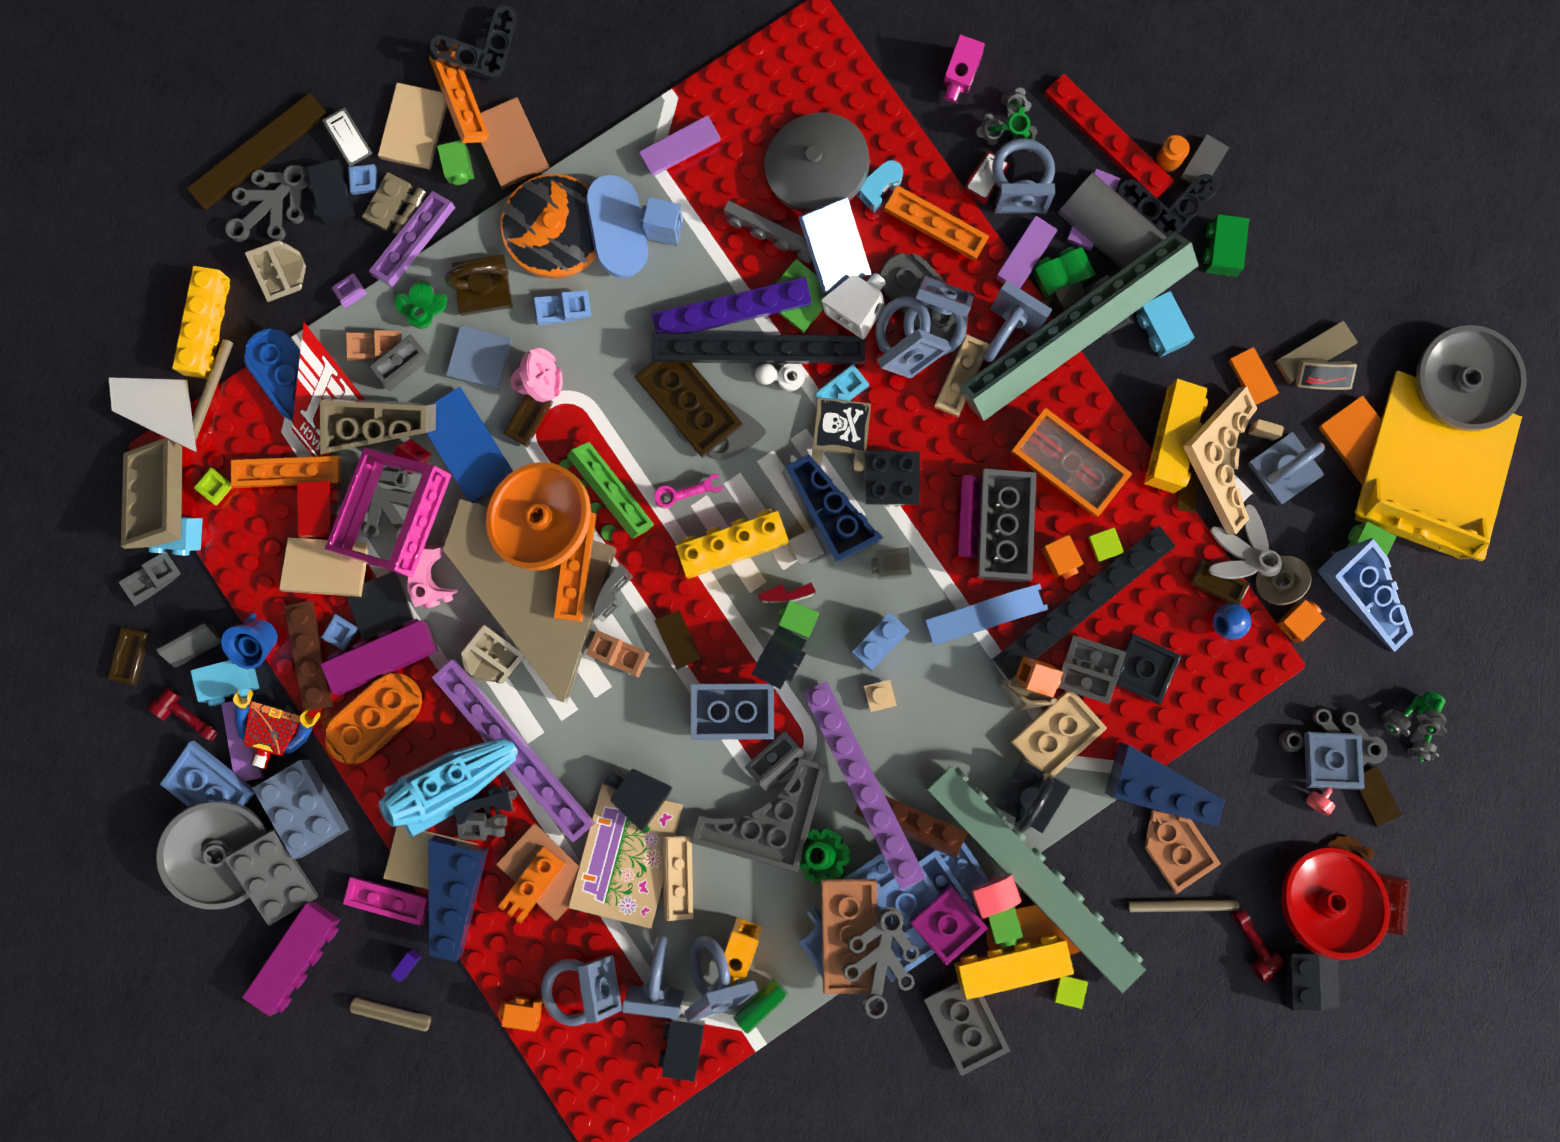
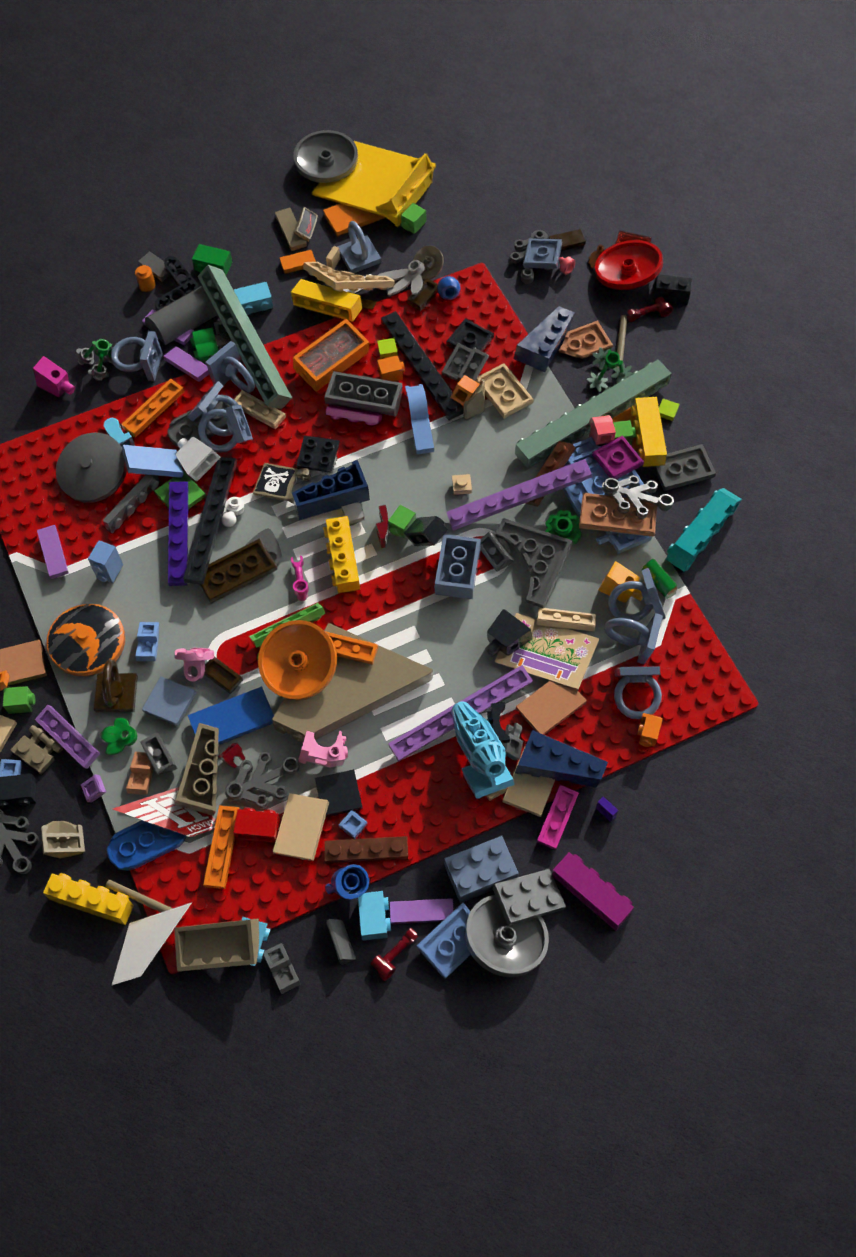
camera: 80 degrees left, 20 degrees down
dark brown tile [107,627,150,686] -> none
lime tile [194,468,232,506] -> none
torso [233,689,320,769] -> none
magenta brick [321,618,440,695] -> none
dark pink window [325,448,451,578] -> none
orange tile [325,673,422,764] -> none
dark tan axle [350,997,431,1032] -> none
dark tan slope [460,624,524,684] -> none
orange hinge [499,846,566,924] -> none
medium blue tile [585,175,648,278] -> none
nougat slope [586,630,650,678] -> none
dark grey slope [593,564,633,622] -> none
dark brown tile [655,610,701,670] -> none
black brick [658,1017,705,1082] -> none
medium azure tile [814,364,869,401] -> none
medium blue brick [851,612,909,672] -> none
clear smoke brick [871,547,912,580] -> none
white slope [963,151,1010,205] -> none
black tile [995,758,1071,834] -> none
red plate [1044,74,1174,199] -> none
orange brick [1276,600,1325,643] -> none
medium blue wedge [1318,538,1413,652] -> none
dark grey plant [1381,691,1447,763] -> none
none -> sand green plant [586,347,632,392]
none -> teal brick [665,488,742,571]

